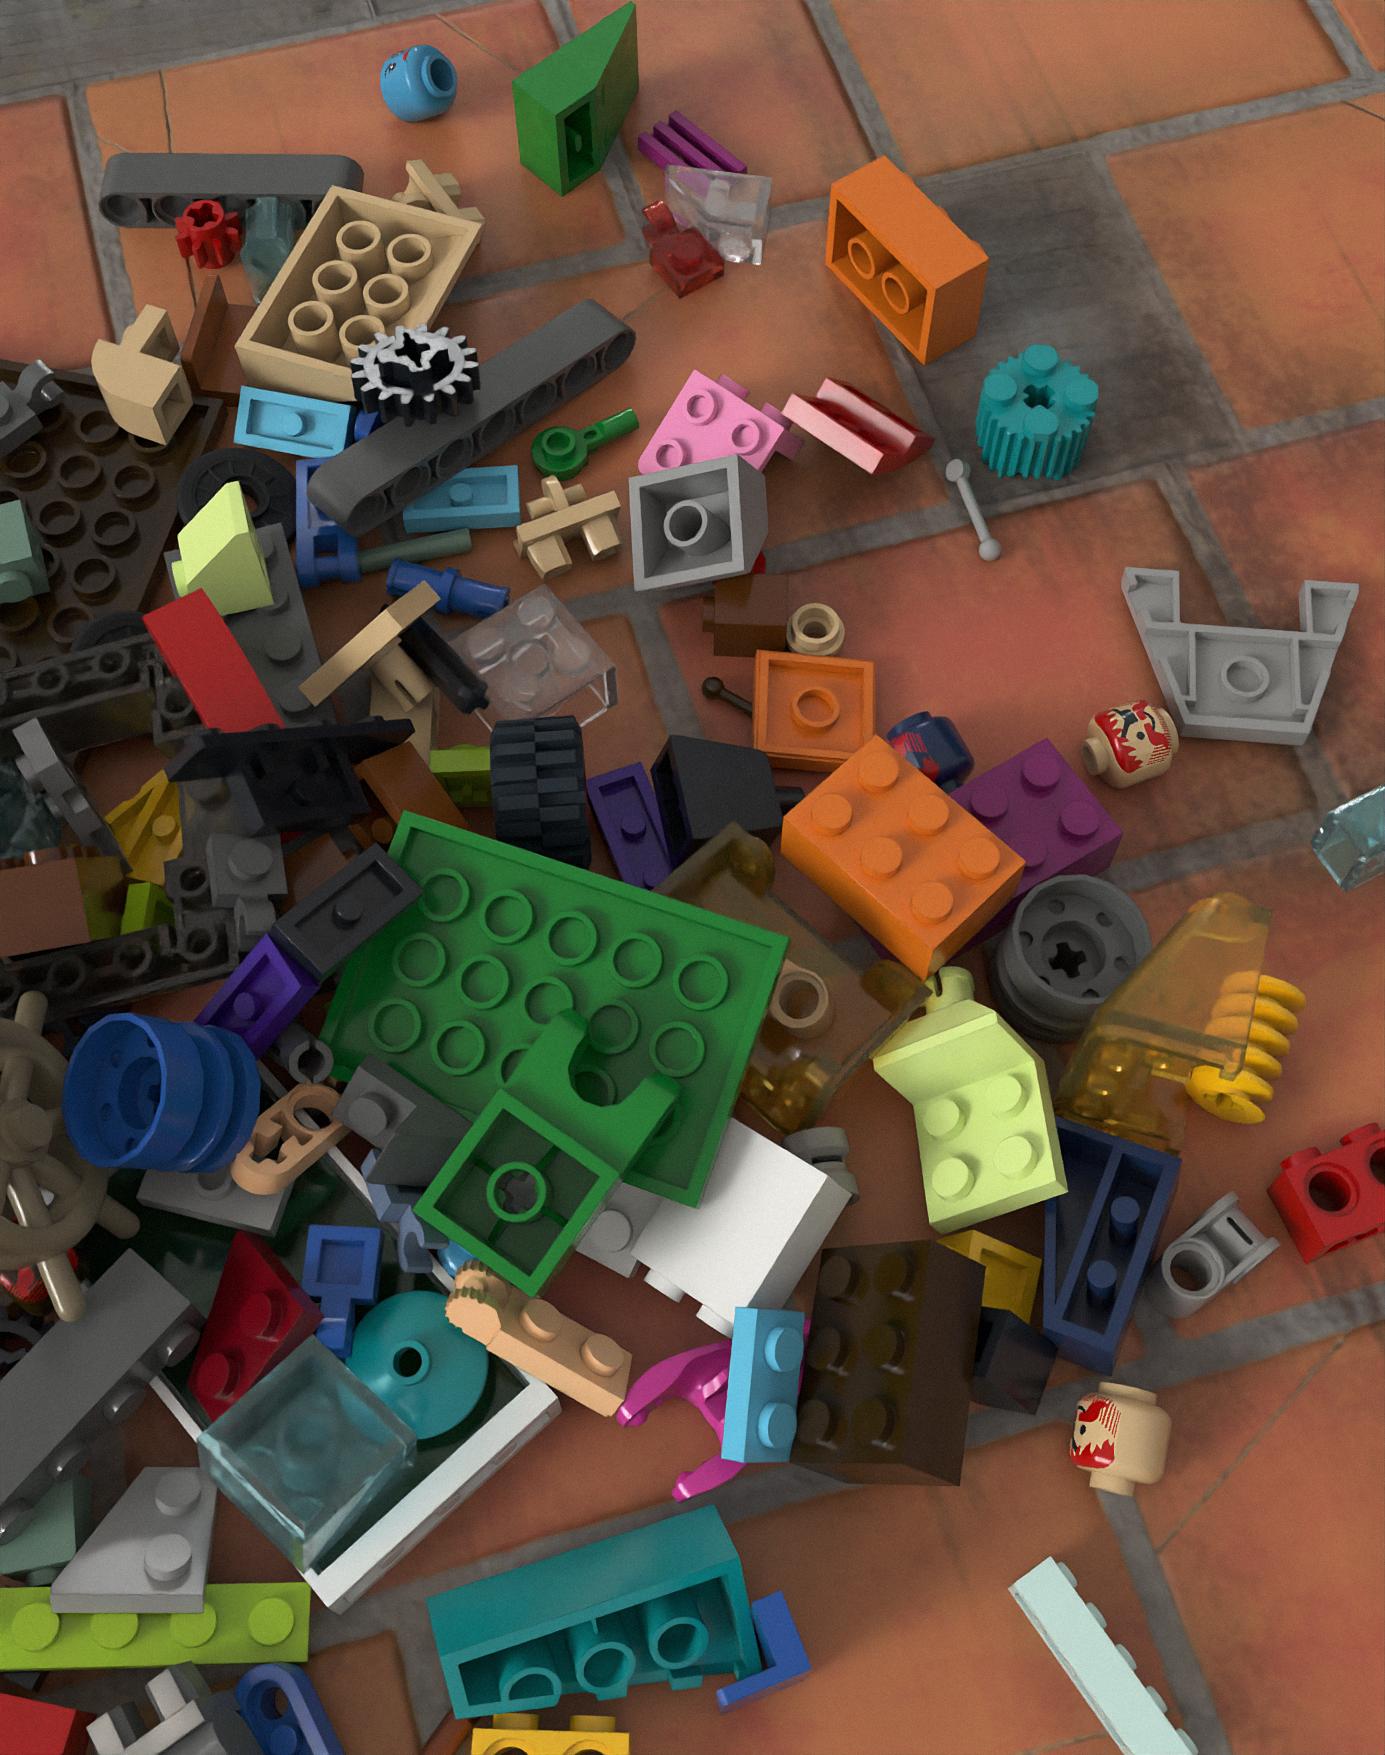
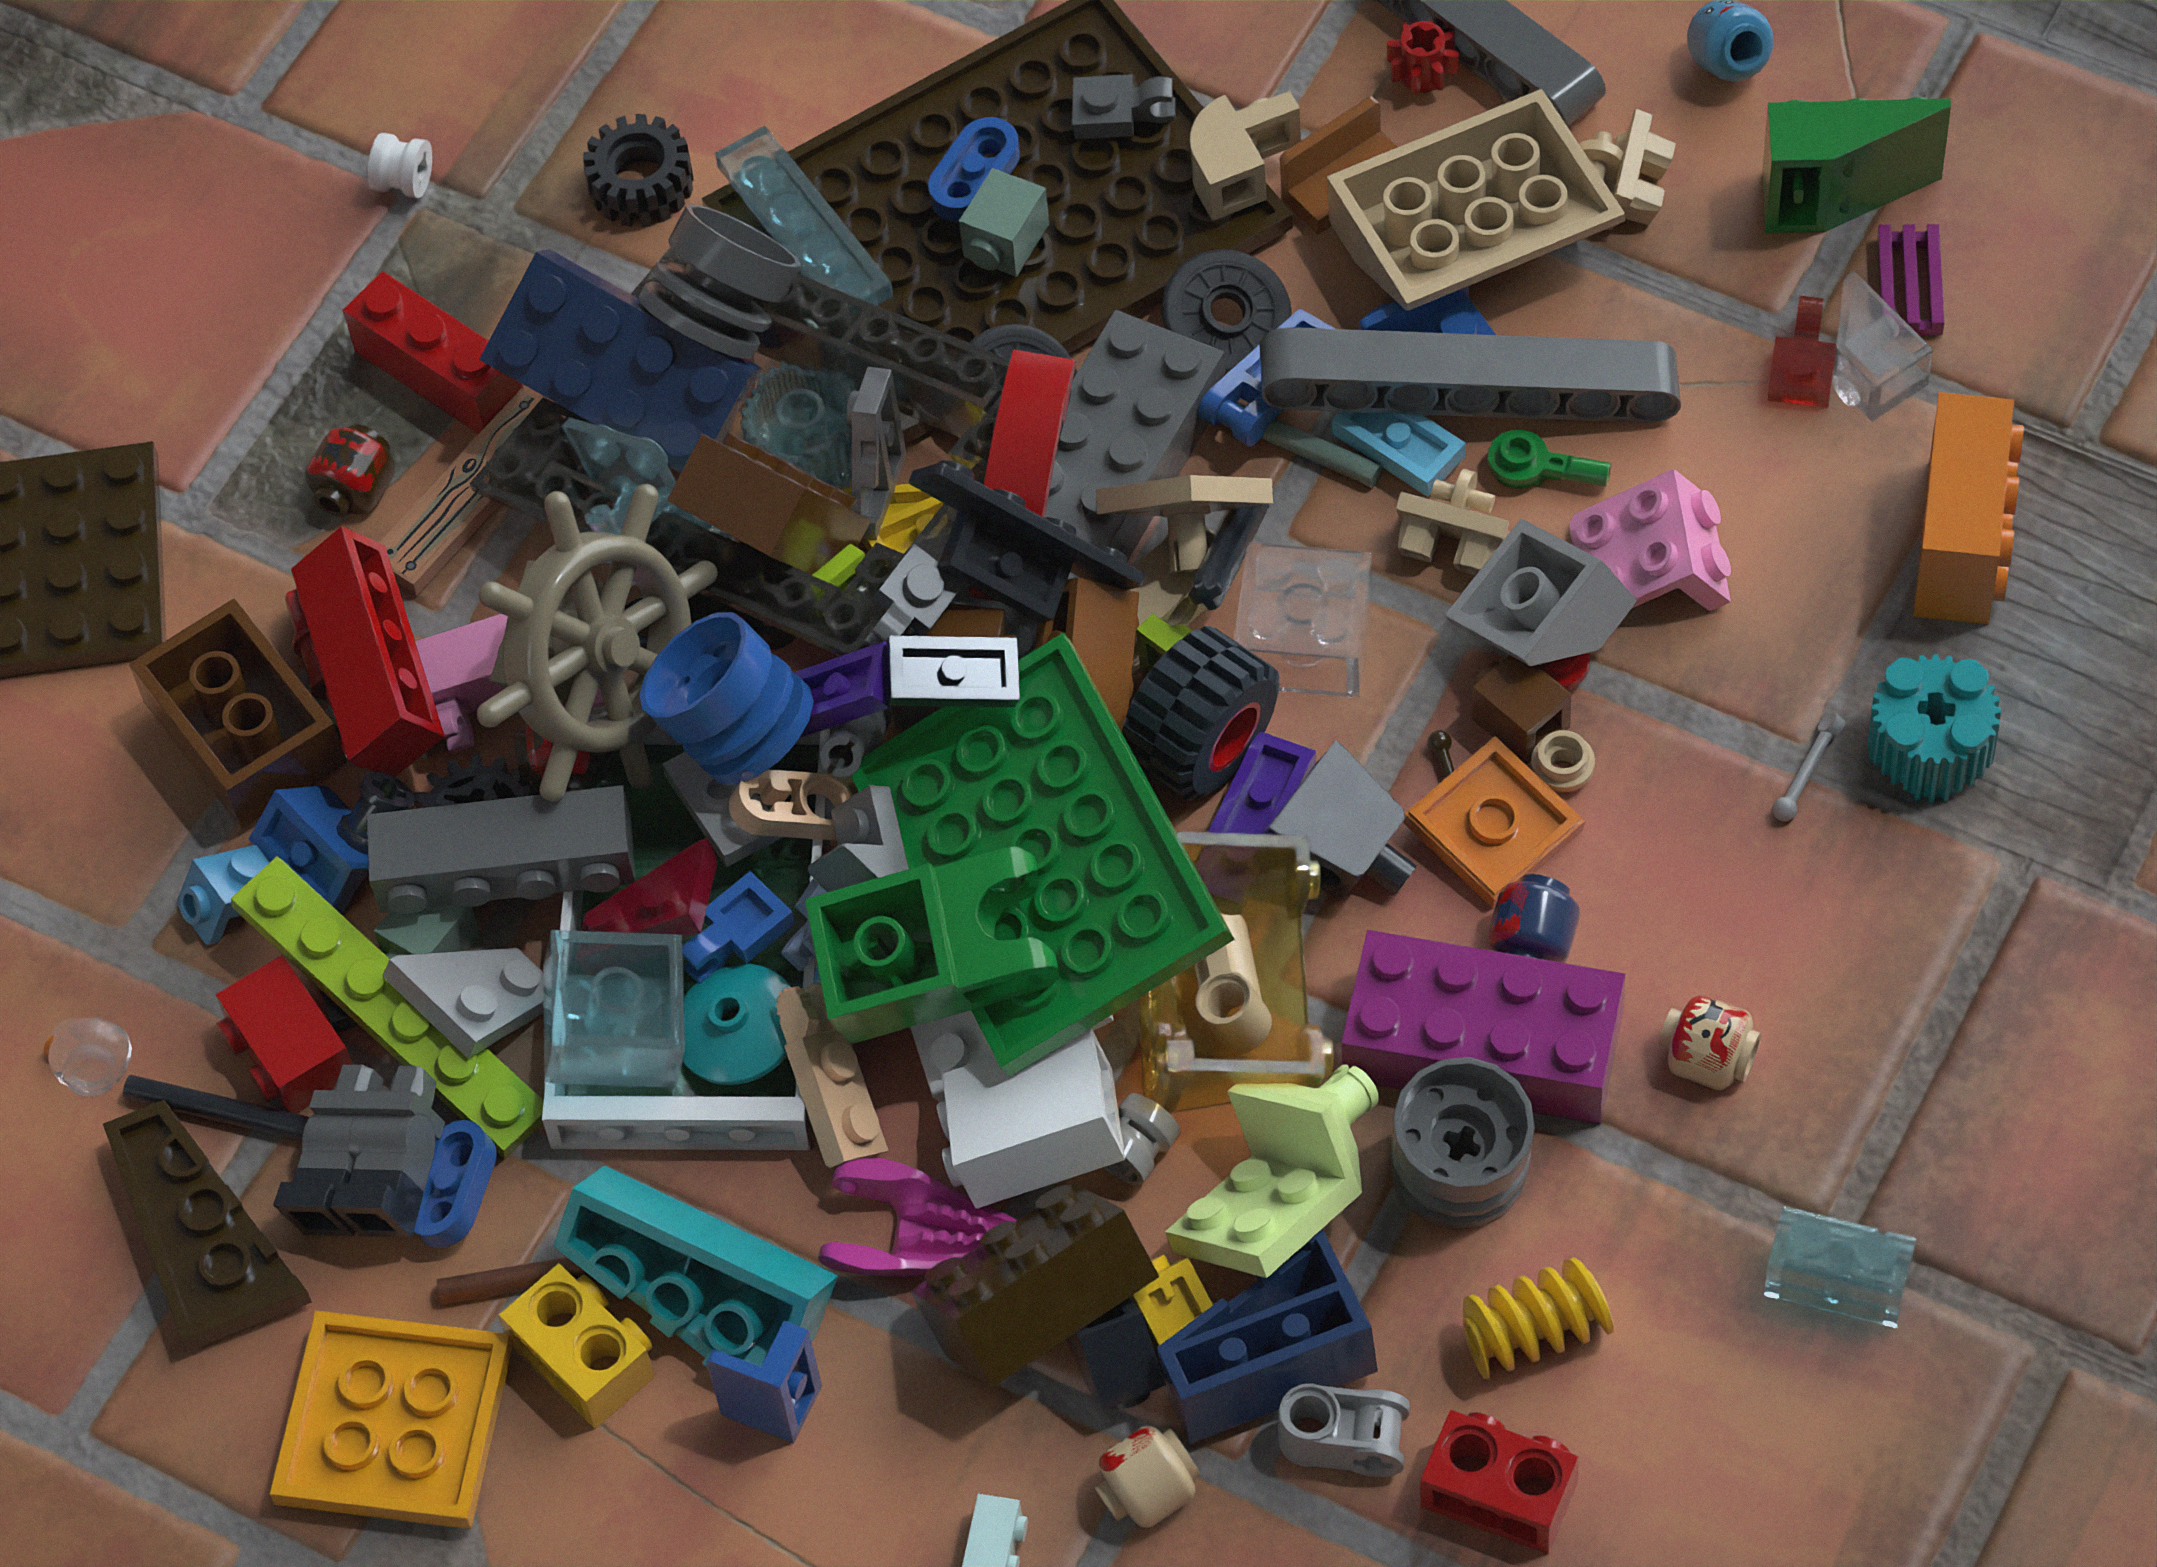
camera: 50 degrees right, 5 degrees down
yellowish green slope [172,481,274,616] -> none
medium azure plate [233,385,357,458] -> none
clear light blue piece [240,196,295,306] -> none
black gear [350,323,481,427] -> none
blue pin [386,558,511,625] -> none
medium azure plate [721,1306,805,1463] -> none
orange brick [780,734,1026,982] -> none
slope [781,377,935,474] -> none
clear yellow windscreen [1052,892,1273,1157] -> none
light grey wing [1121,567,1359,746] -> none

